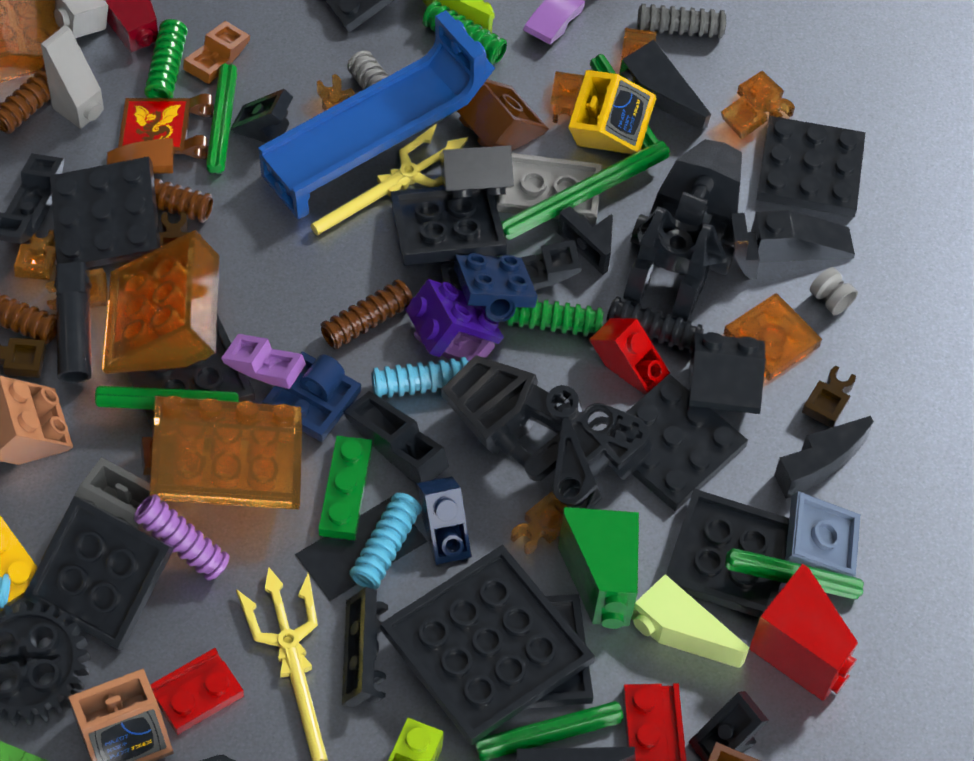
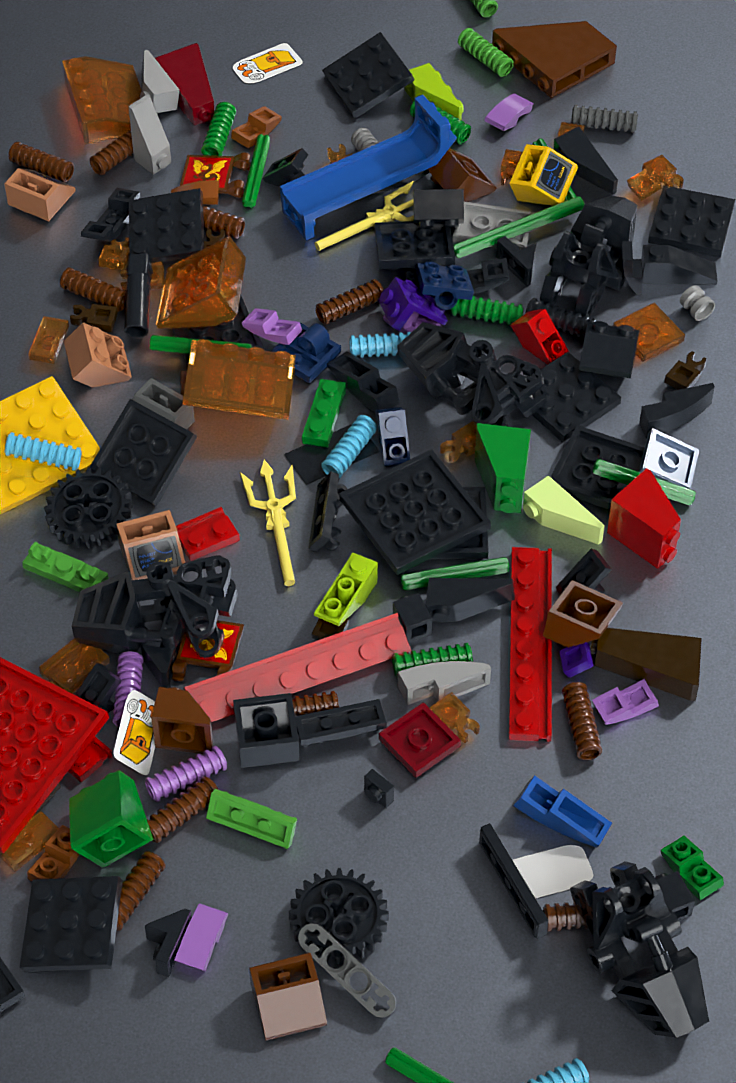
camera: 10 degrees right, 5 degrees down
medium lavender piece [134,495,229,580] -> none

